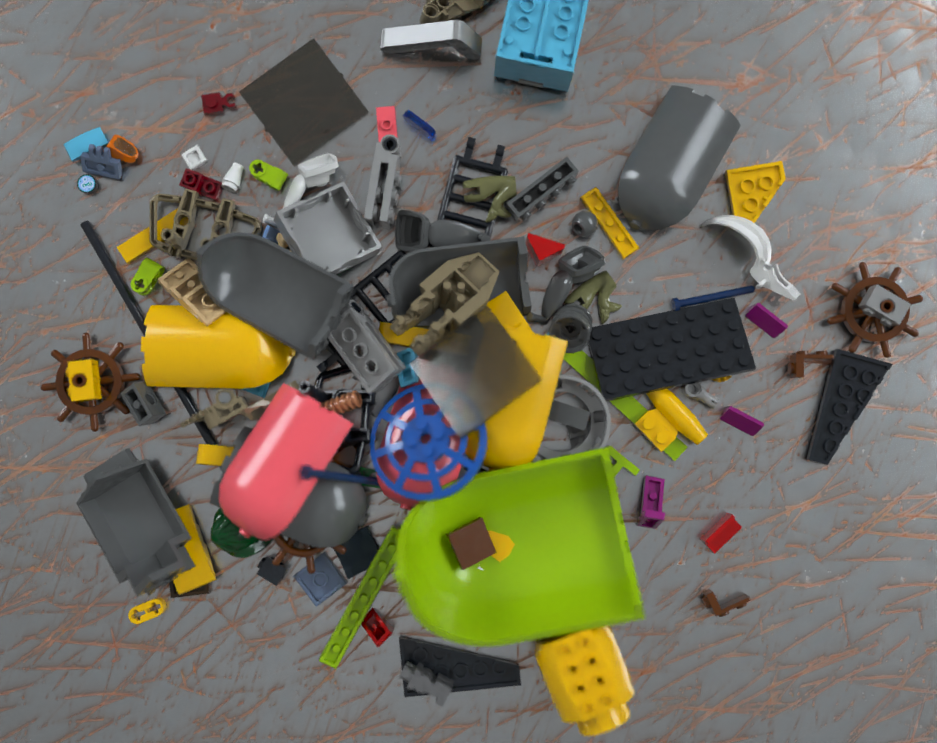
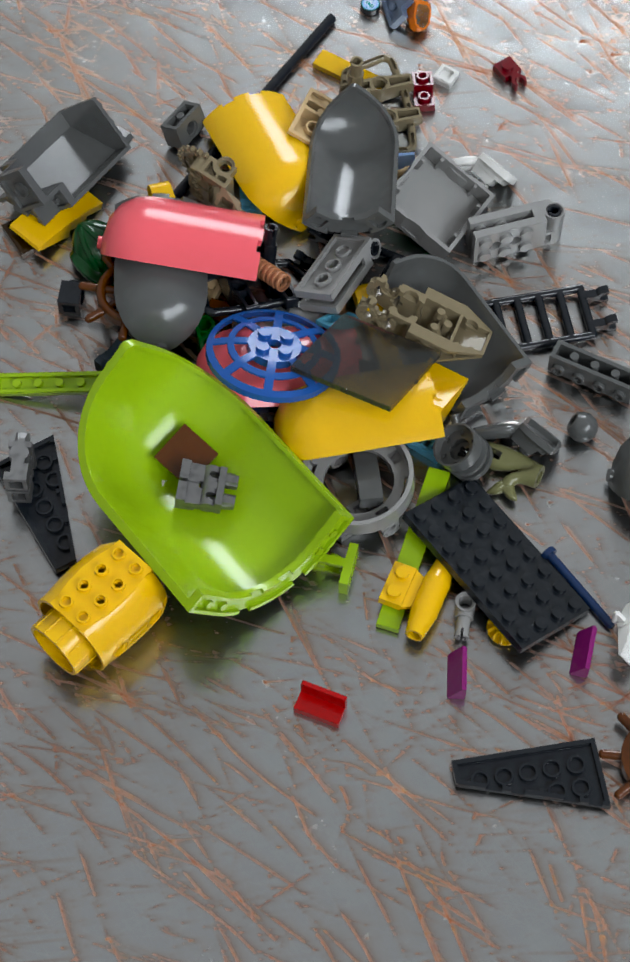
camera: 70 degrees right, 25 degrees down
reddish brown brick [40,333,141,432] -> none
lime piece [131,257,165,296] -> none
white cone [221,162,244,192] -> none
clear smoke piece [239,38,368,166] -> none
lime piece [249,159,288,191] -> none
sand blue tile [293,552,348,607] -> none
dark blue bar [300,465,379,486] -> none
red slope [361,608,394,648] -> none
coral plate [376,106,398,142] -> none
dark grey piece [395,210,491,251] -> none
clear blue tile [402,110,436,139] -> none
olive piece [463,176,517,223] -> none
red slope [525,233,565,267] -> none
yellow tile [580,187,639,259] -> none
magenta bracket [637,476,665,529] -> none
reddish brown bracket [702,589,751,617] -> none
reddish brown bracket [788,351,834,378] -> none
none -> flat silver hips [174,458,239,514]

